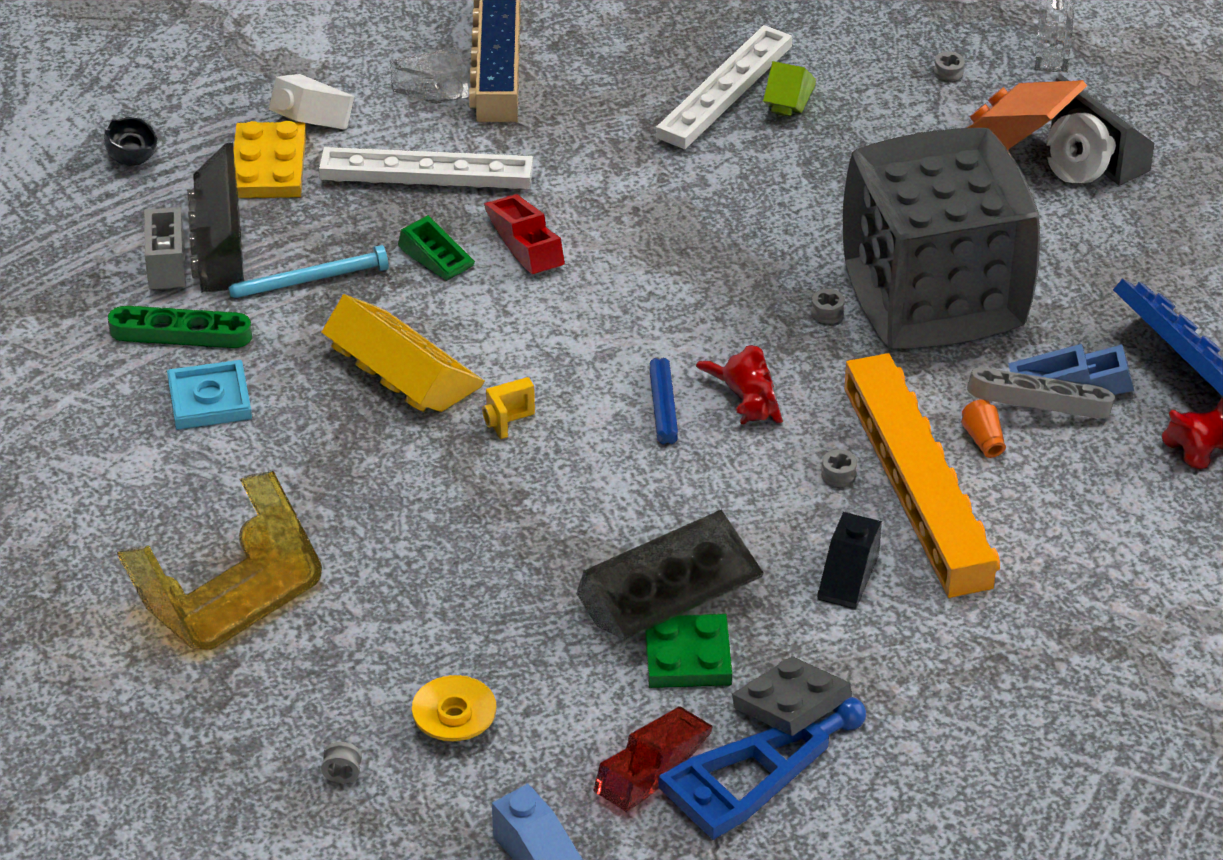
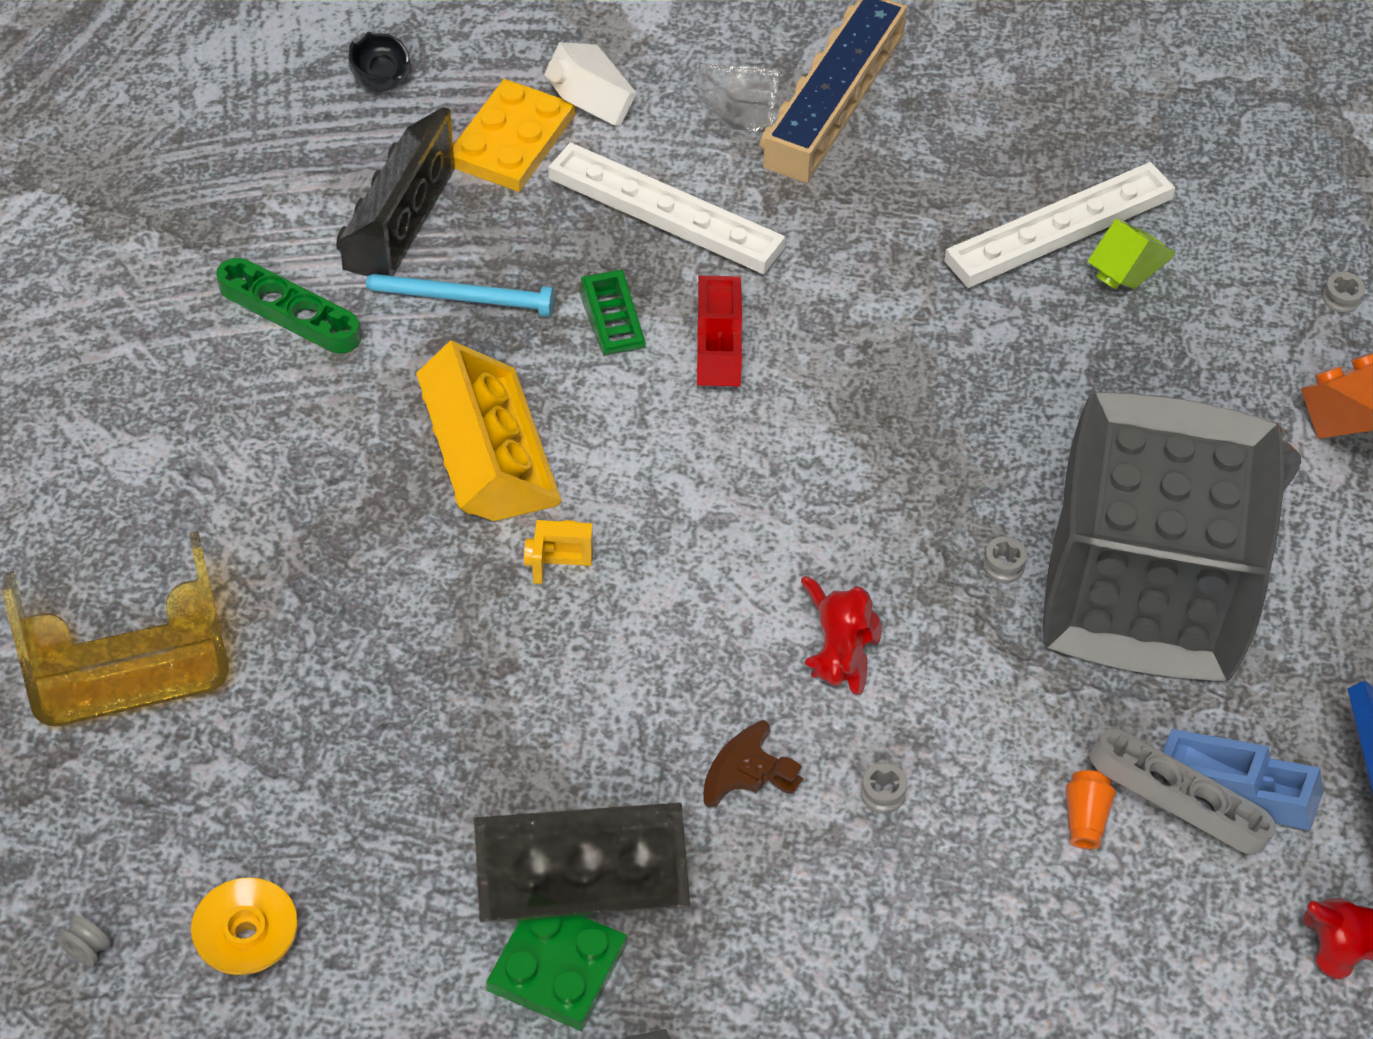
camera: 25 degrees right, 10 degrees up
light grey brick [144,207,186,289] -> none
medium azure tile [167,360,252,430] -> none
blue axle [650,357,678,445] -> none
black slope [817,512,882,609] -> none
light orange brick [844,353,1000,598] -> none
none -> reddish brown piece [703,720,804,807]

